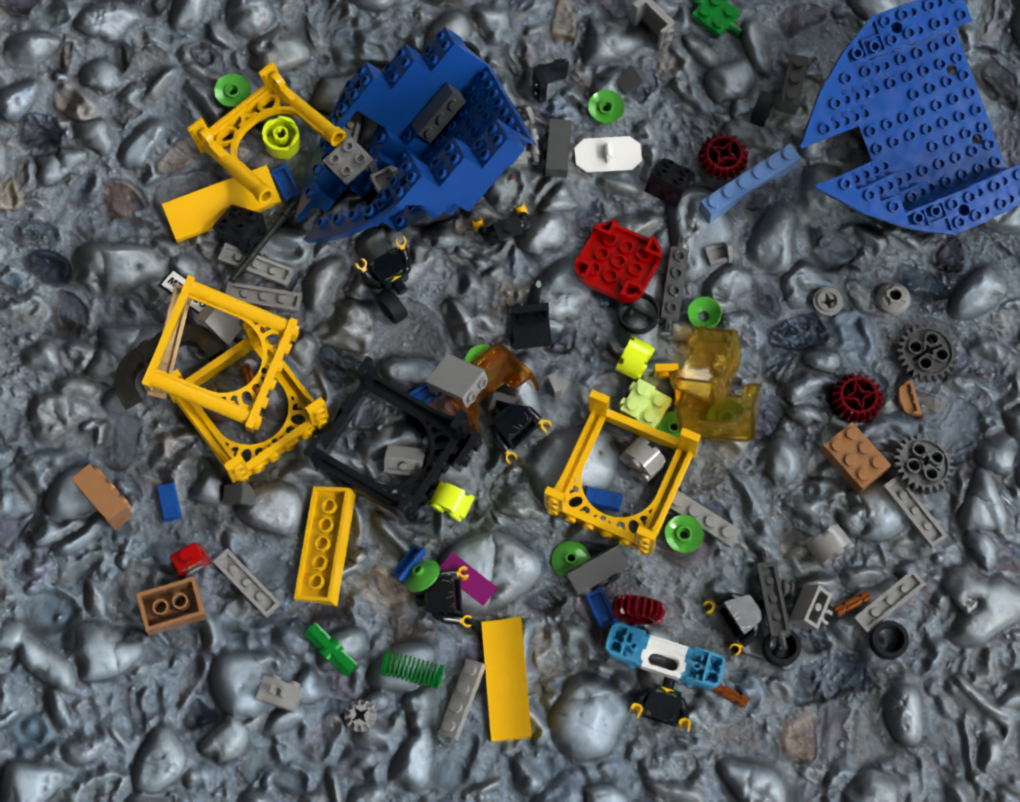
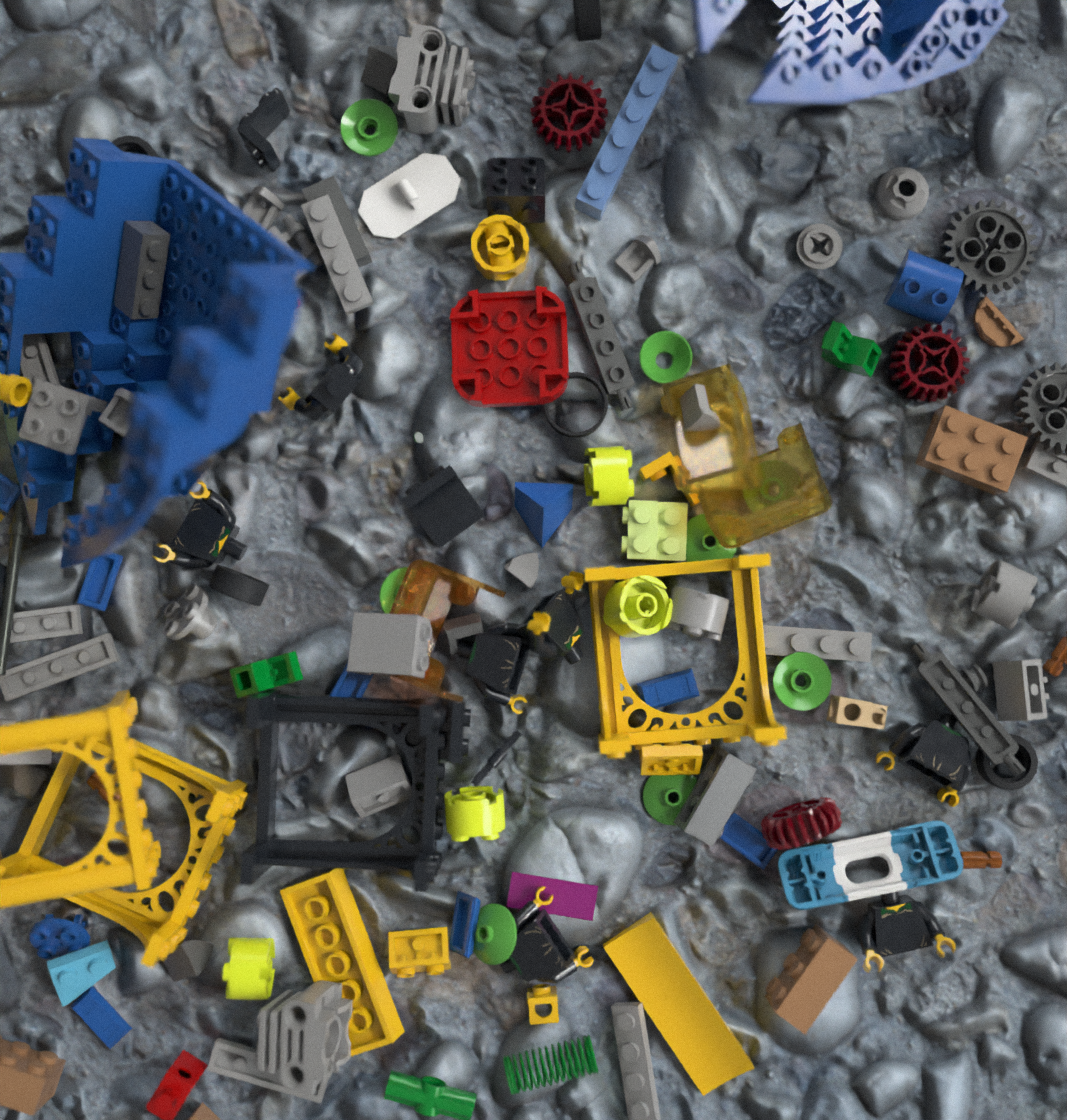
camera: 30 degrees left, 15 degrees up
none -> blue plate [29,914,91,960]
none -> medium azure wing [47,940,116,1007]
none -> blue tile [77,553,123,611]
none -> light grey plate [162,584,217,640]
none -> neon yellow brick [223,937,275,1000]
none -> green brick [229,651,303,698]
none -> light grey piece [256,980,353,1096]
none -> light grey plate [301,194,374,315]
none -> light grey piece [388,23,475,134]
none -> yellow bracket [388,927,451,978]
none -> yellow brick [471,215,529,281]
none -> black piece [471,730,522,787]
none -> blue slope [514,482,573,548]
none -> black torso [516,571,584,665]
none -> yellow bracket [527,984,559,1025]
none -> neon yellow brick [603,575,673,638]
none -> yellow bracket [639,744,703,776]
none -> light grey tile [679,384,721,431]
none -> medium nougat brick [765,924,858,1034]
none -> green brick [821,321,882,378]
none -> tan leg [826,695,888,729]
none -> blue brick [883,249,964,325]

